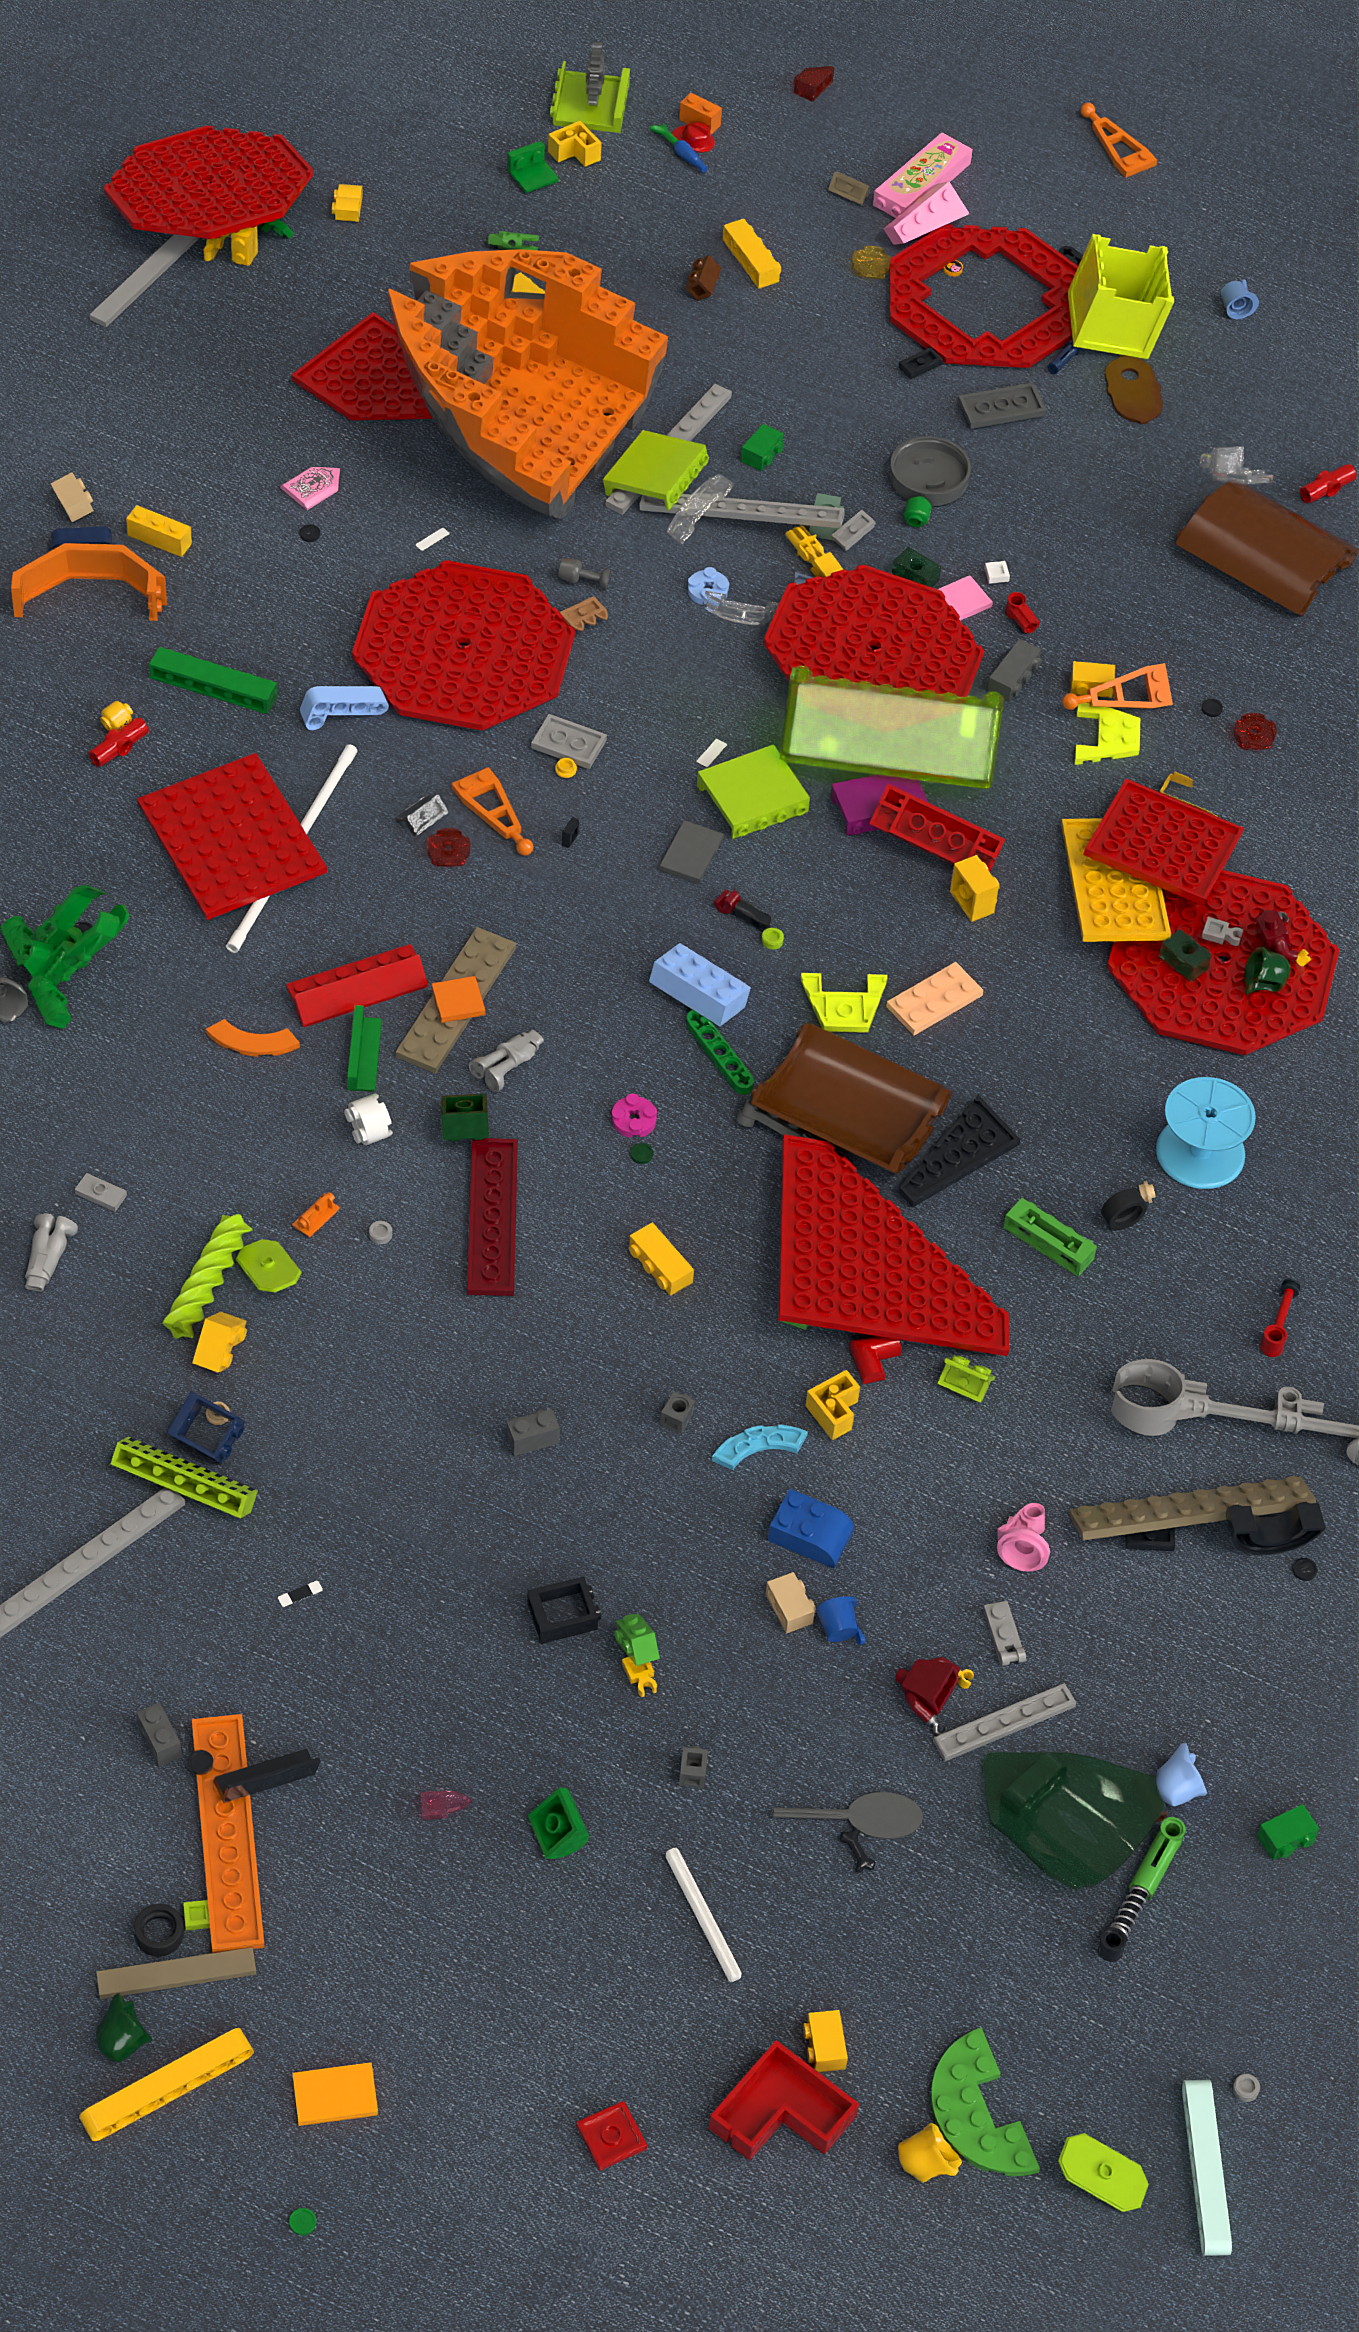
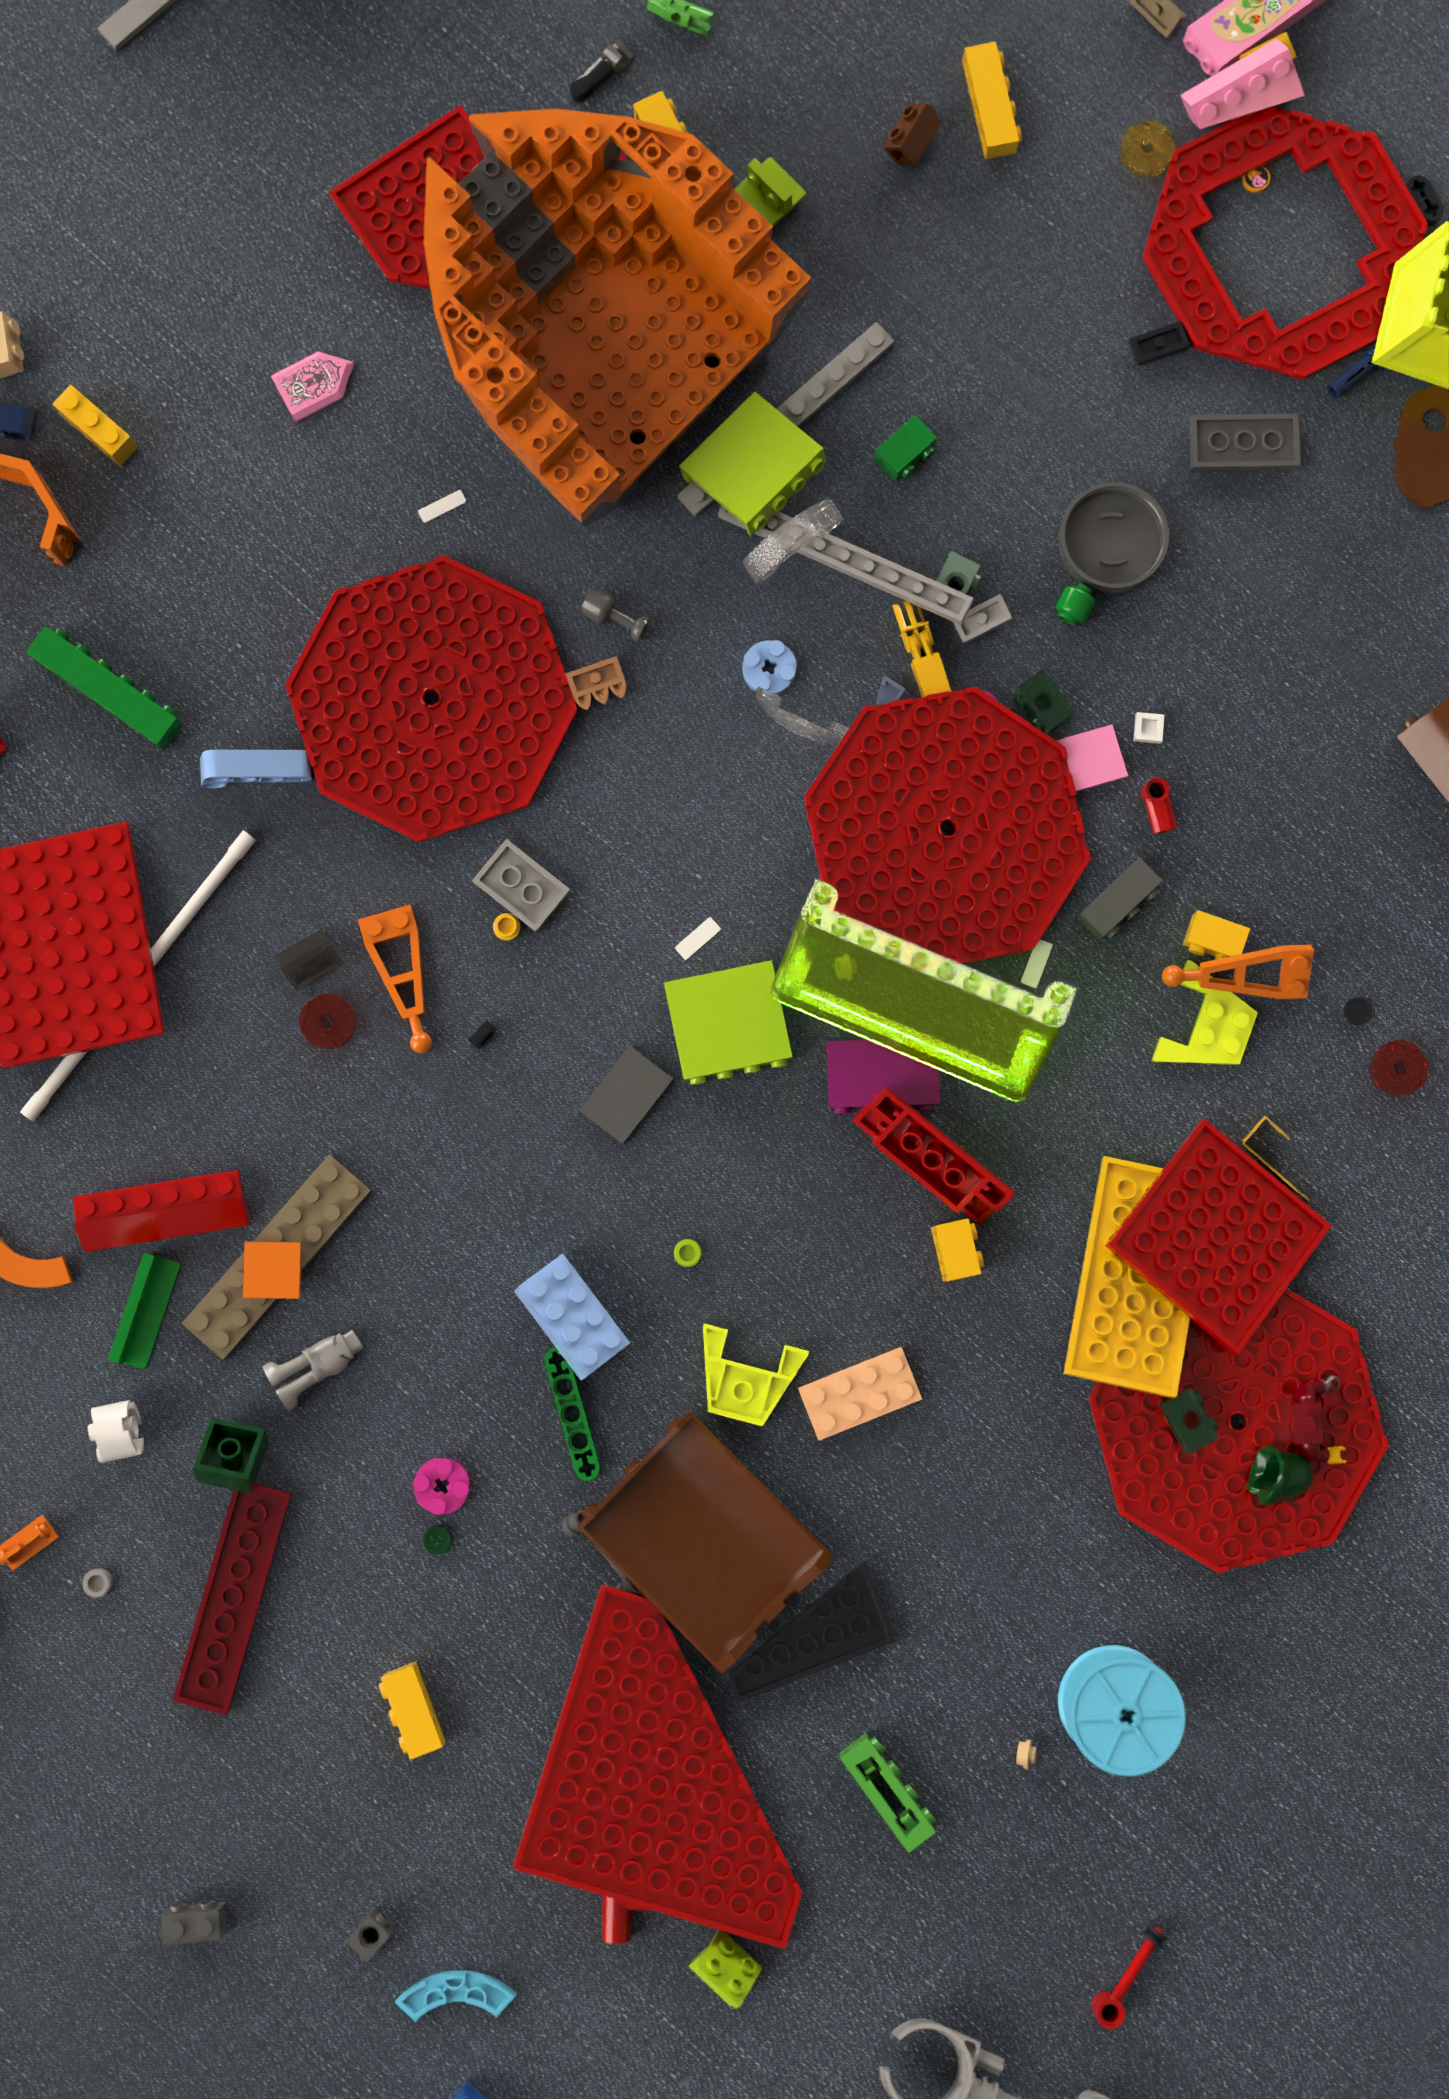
camera: 20 degrees right, 30 degrees up
black piece [300,524,320,542] -> none
piece [714,889,771,932] -> none
yellow brick [805,1370,860,1440] -> none
black tyre [1101,1188,1147,1230] -> none
light grey plate [1202,917,1243,946] -> none

